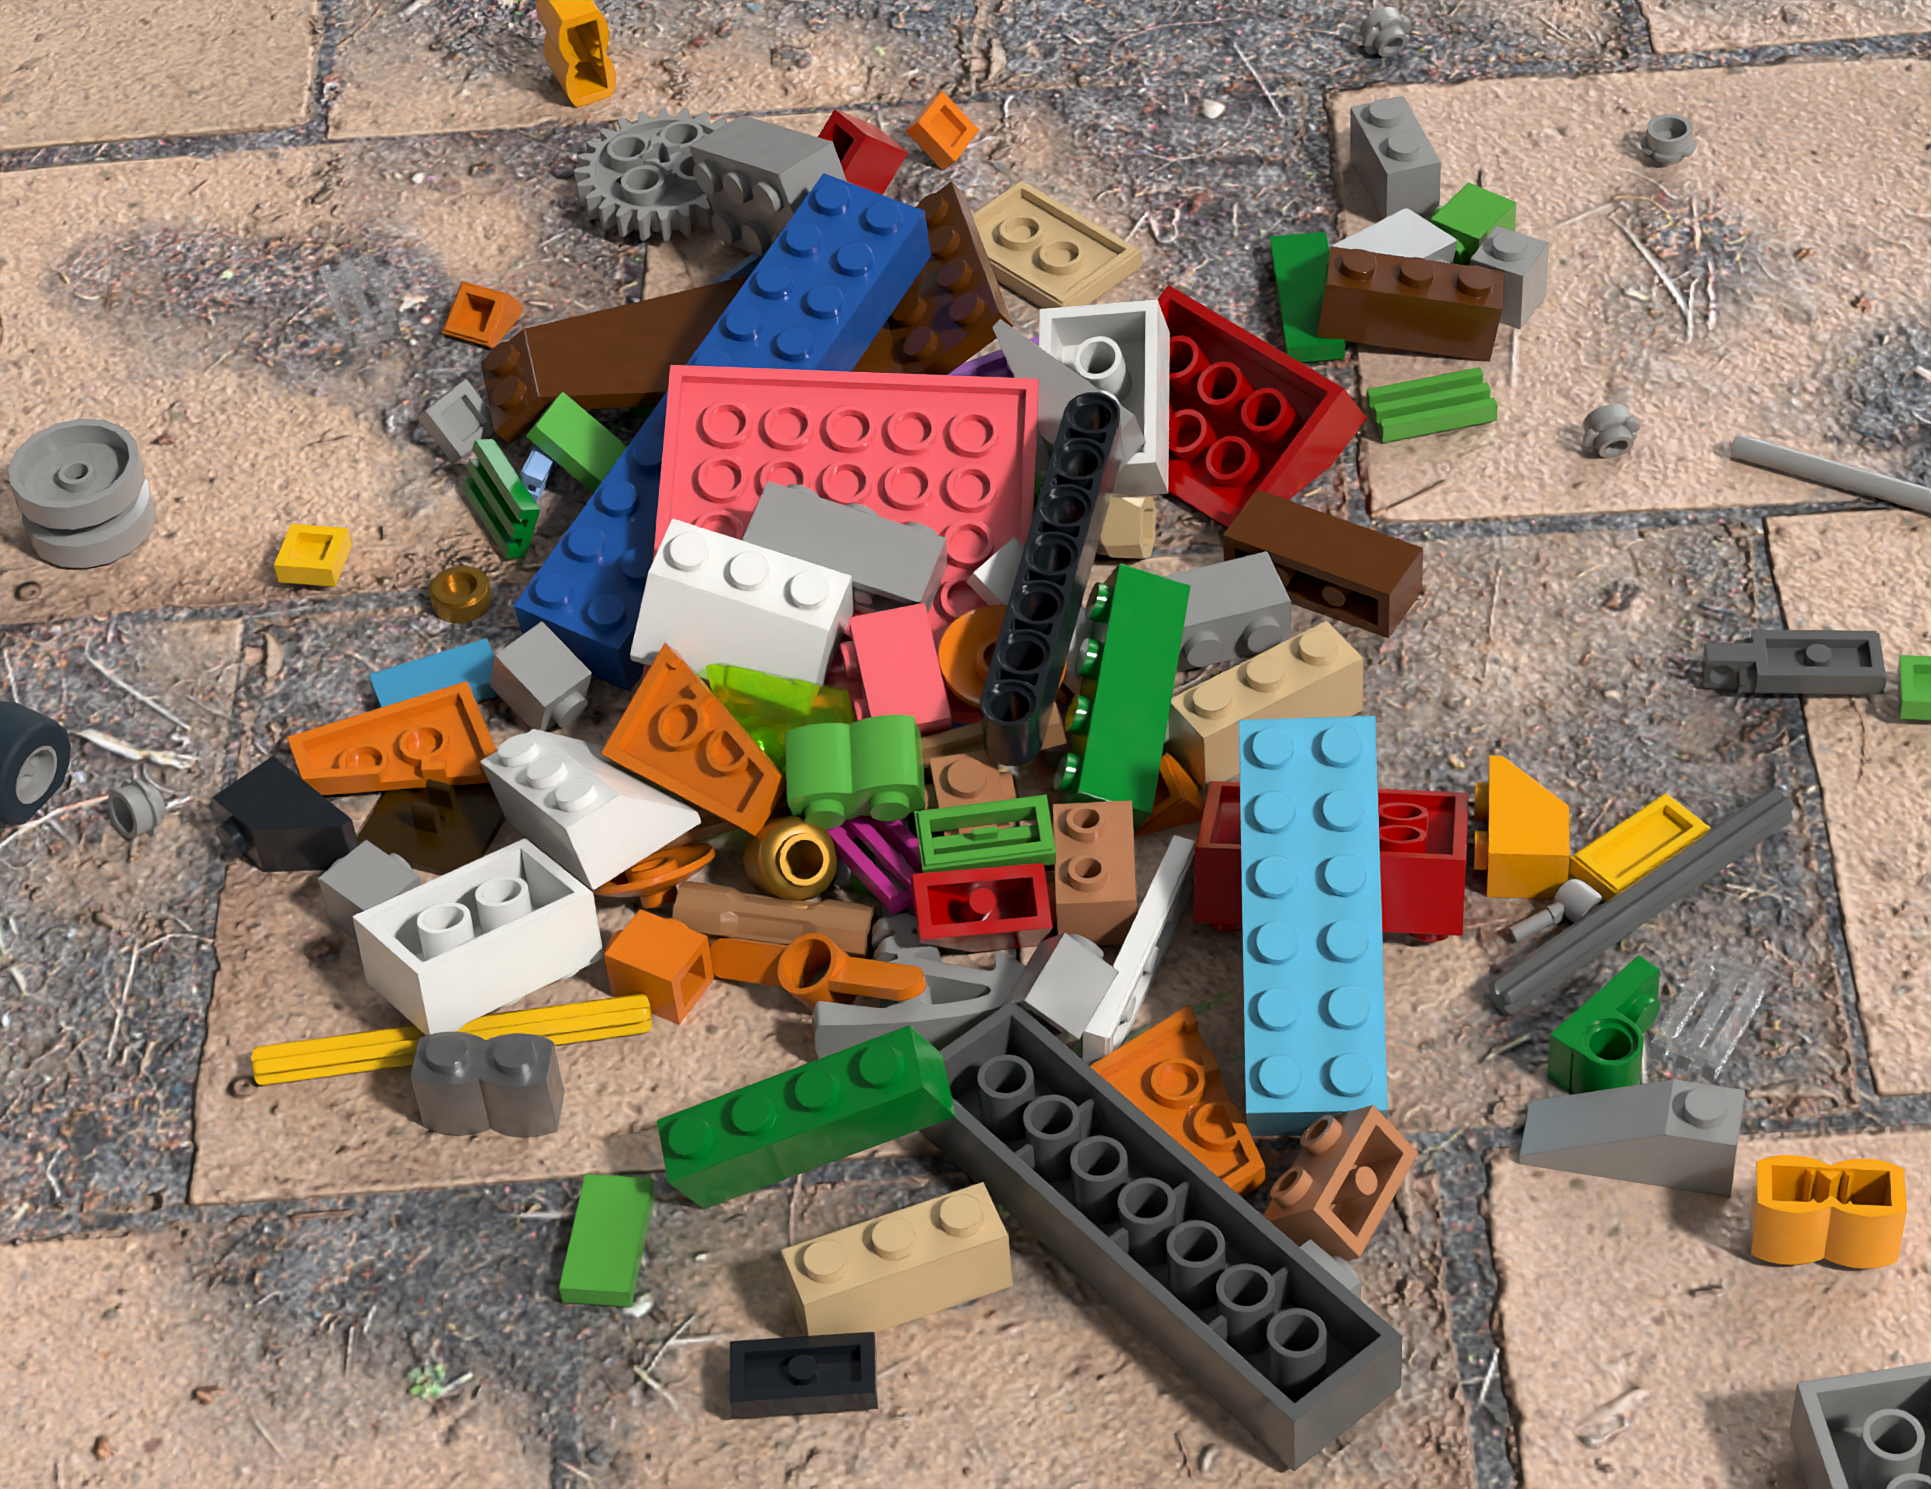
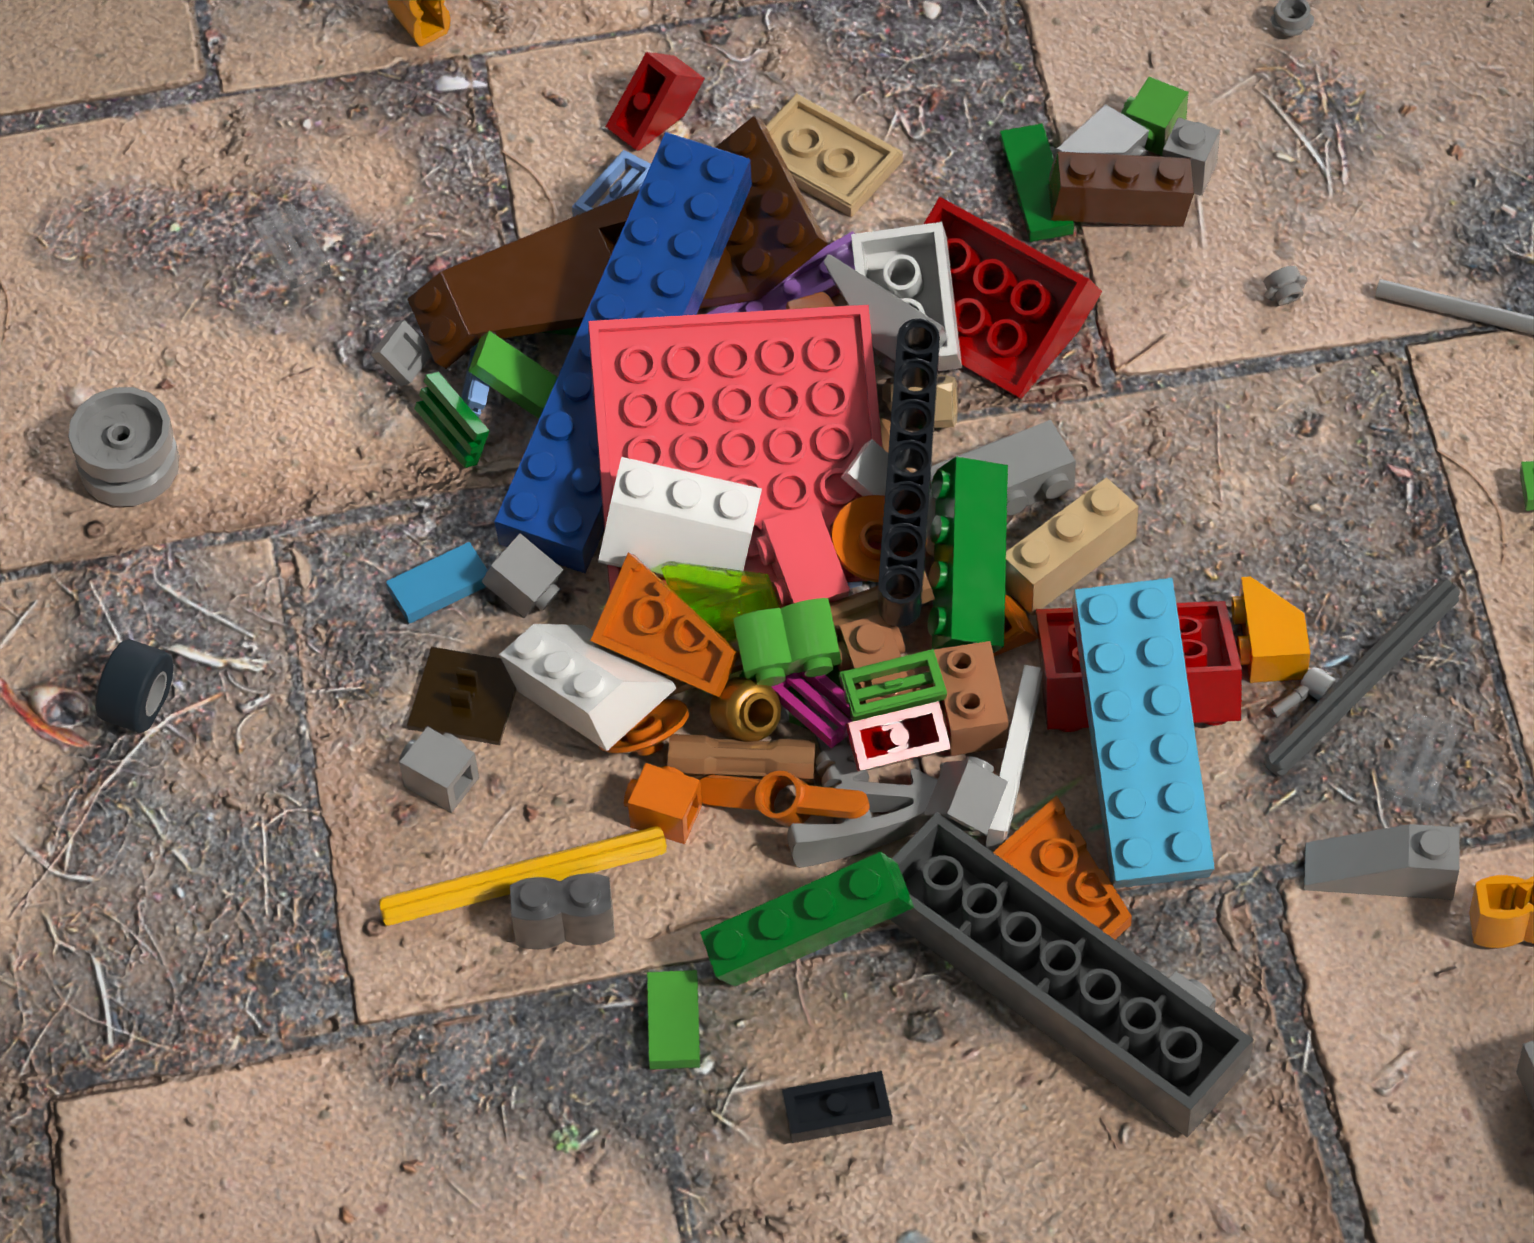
camera: 10 degrees left, 10 degrees up
light grey plate [108,778,166,839] -> none
black slope [212,756,359,872] -> none
yellow plate [274,523,352,587] -> none
orange wing [287,681,496,795] -> none
white brick [352,838,604,1036] -> none
pearl gold tile [429,566,493,624] -> none
orange slope [442,281,524,349] -> none
light grey gear [574,108,727,241] -> none
light grey brick [689,115,847,257] -> none
light grey brick [742,481,947,615] -> none
tan brick [781,1182,1013,1336] -> none
orange plate [906,91,979,170] -> none
reddish brown brick [1223,490,1423,639] -> none
nougat brick [1263,1105,1418,1262] -> none
light grey brick [1350,96,1441,220] -> none
bright green tile [1366,367,1498,443] -> none
green plate [1547,955,1660,1094] -> none
yellow tile [1569,793,1712,902] -> none
dark grey hinge [1701,630,1886,694] -> none

